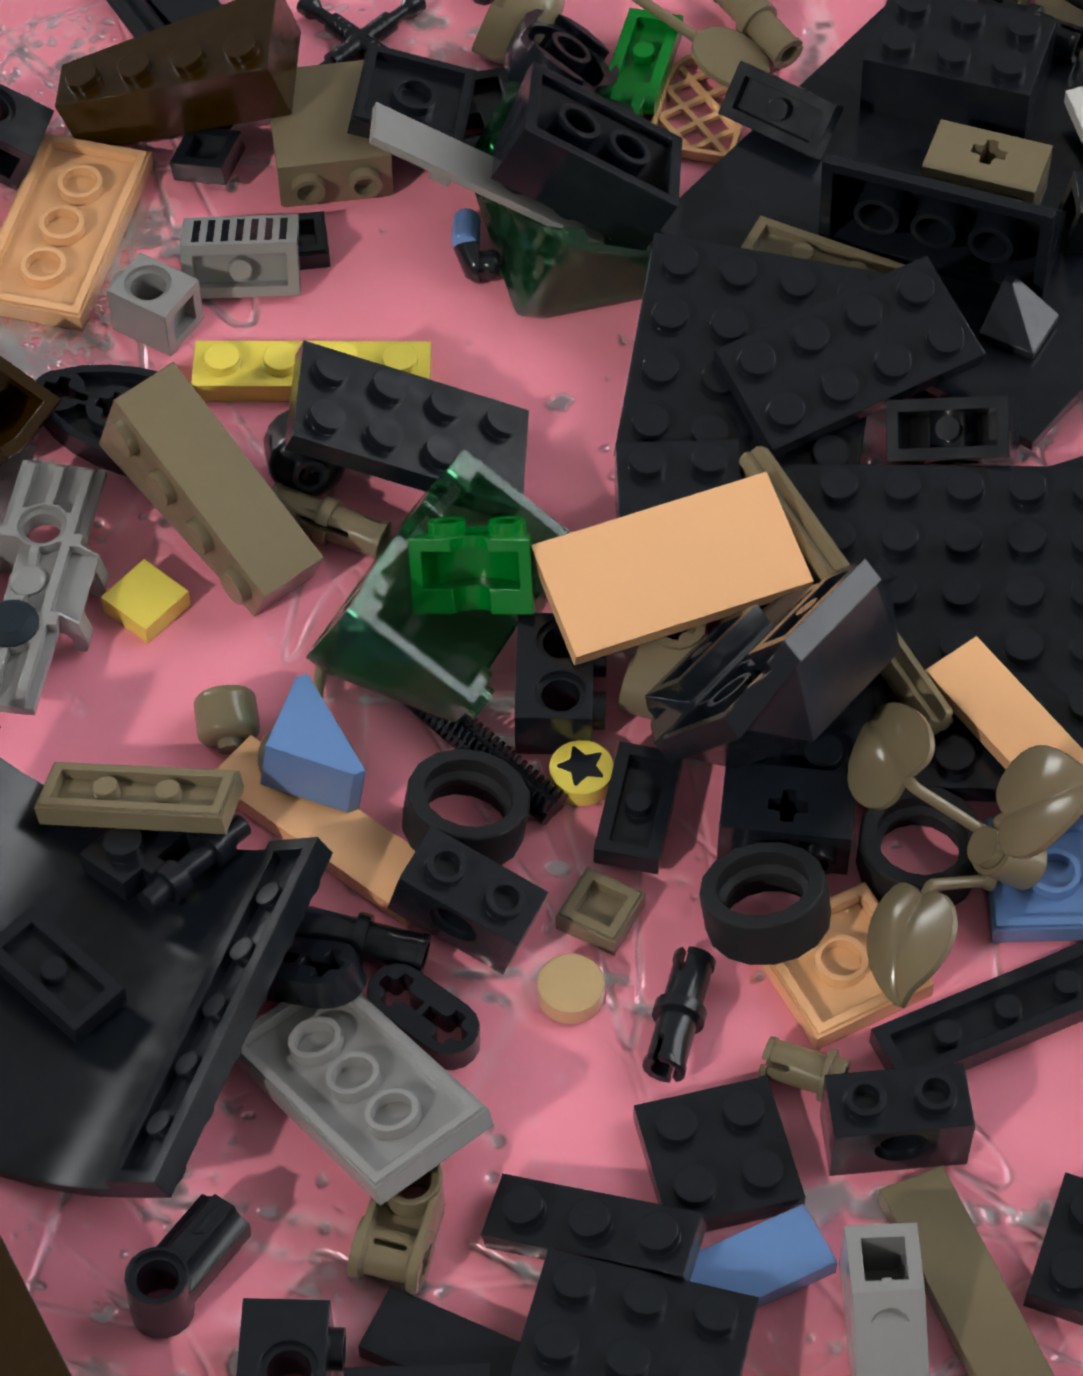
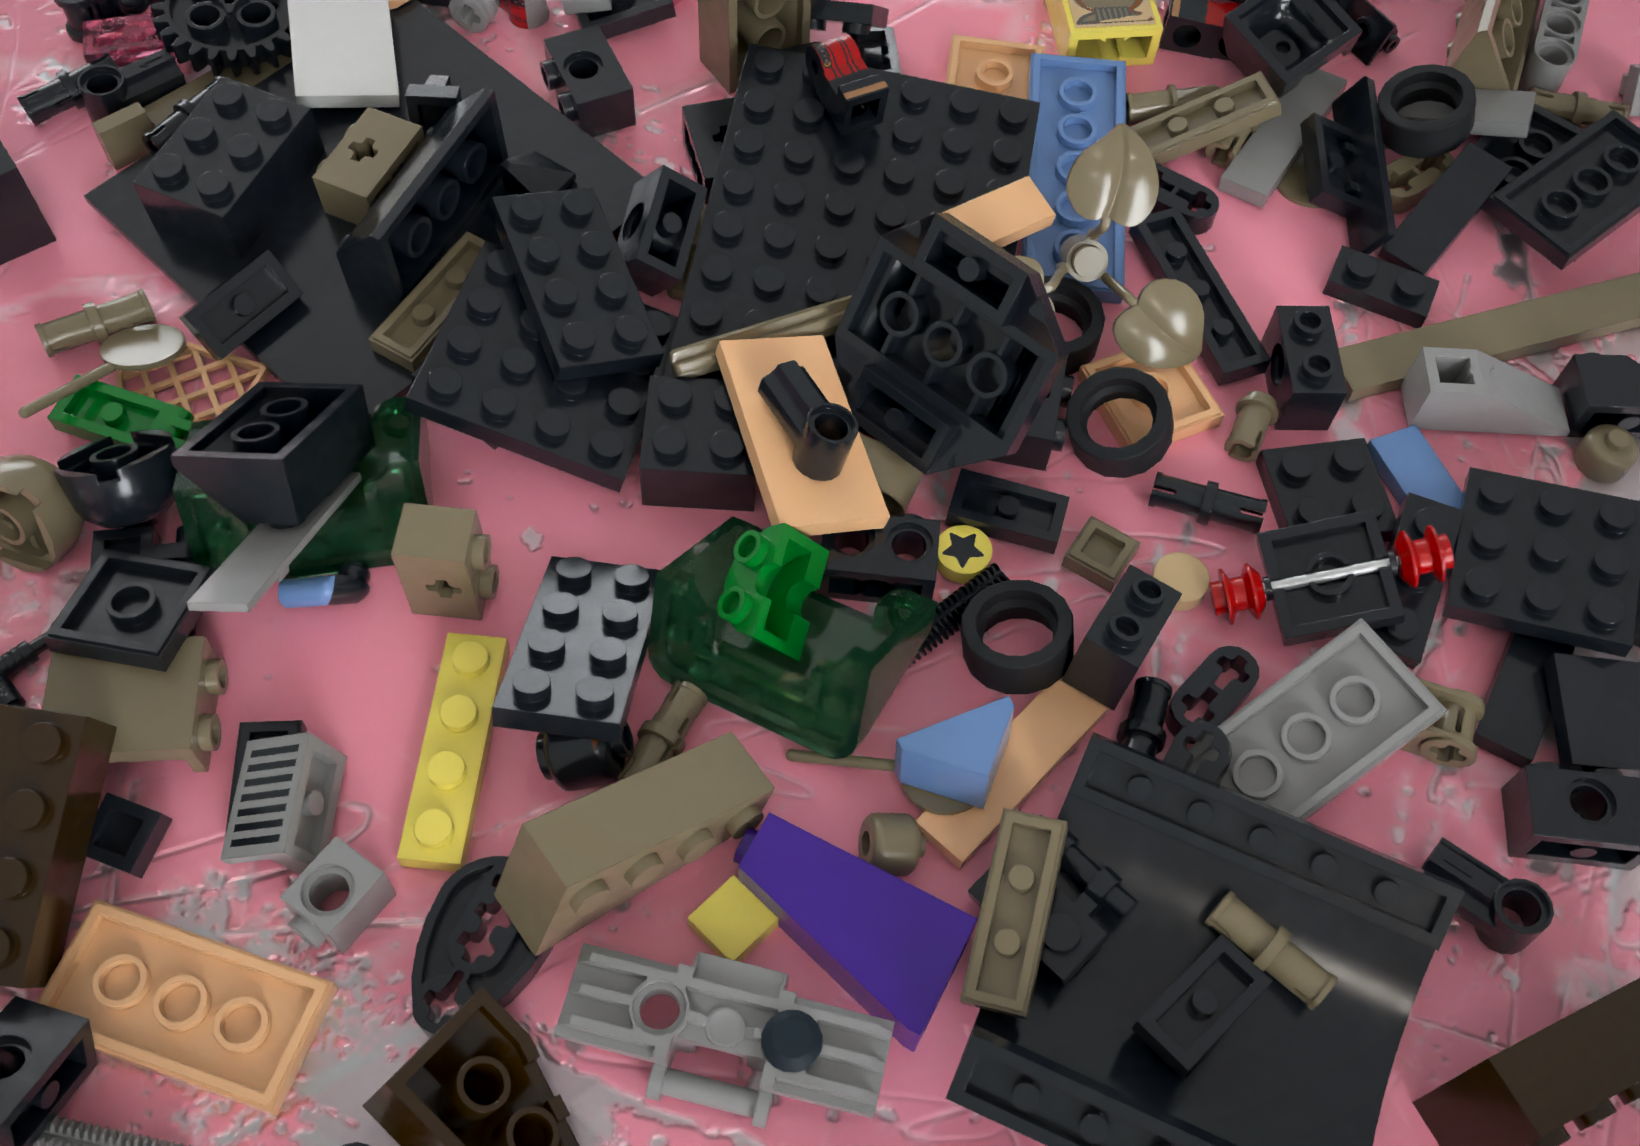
camera: 90 degrees left, 5 degrees up
none -> dark tan brick [391,503,499,620]
none -> dark purple slope [733,812,978,1052]
none -> black piece [758,360,859,481]
none -> dark tan pin [1204,890,1338,1010]
none -> black plate [1209,509,1454,647]

